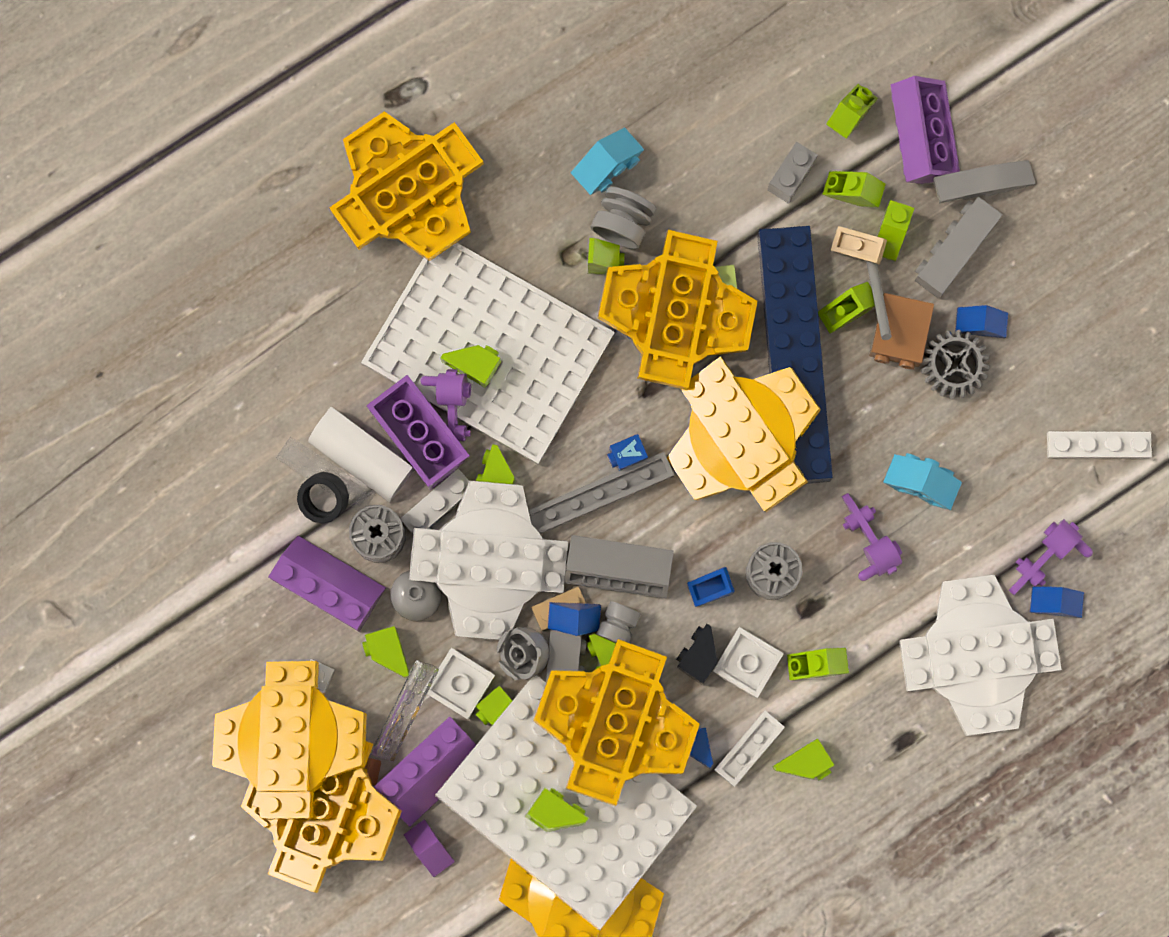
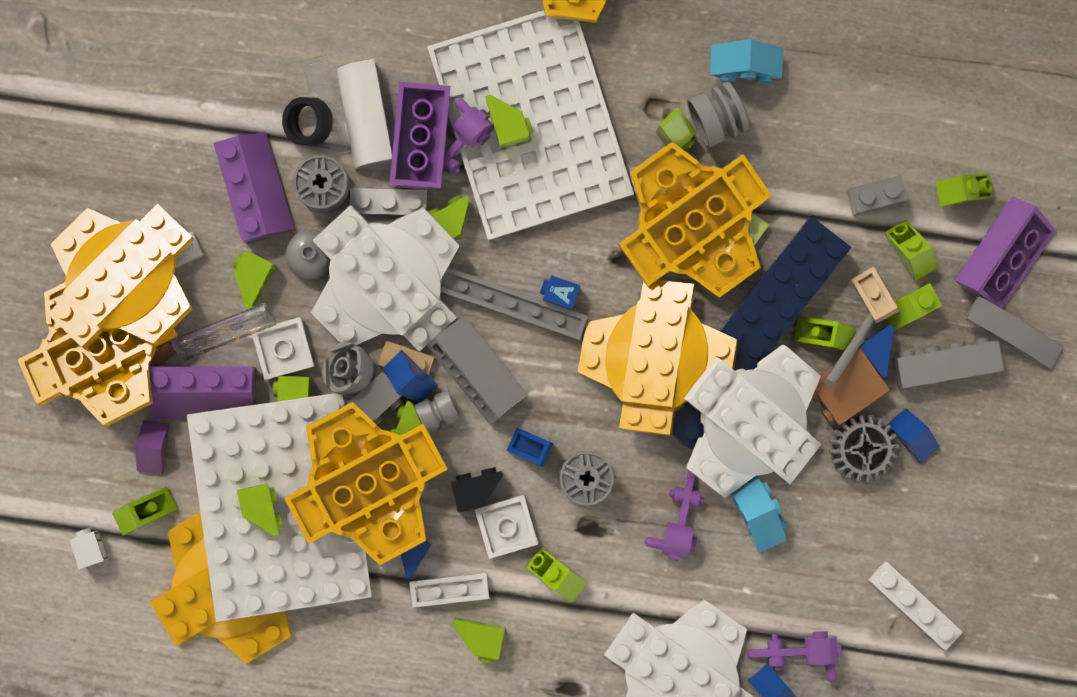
camera: 40 degrees right, 5 degrees up
none -> lime slope [112,487,178,536]
none -> white plate [684,345,822,498]
none -> blue slope [859,325,894,378]

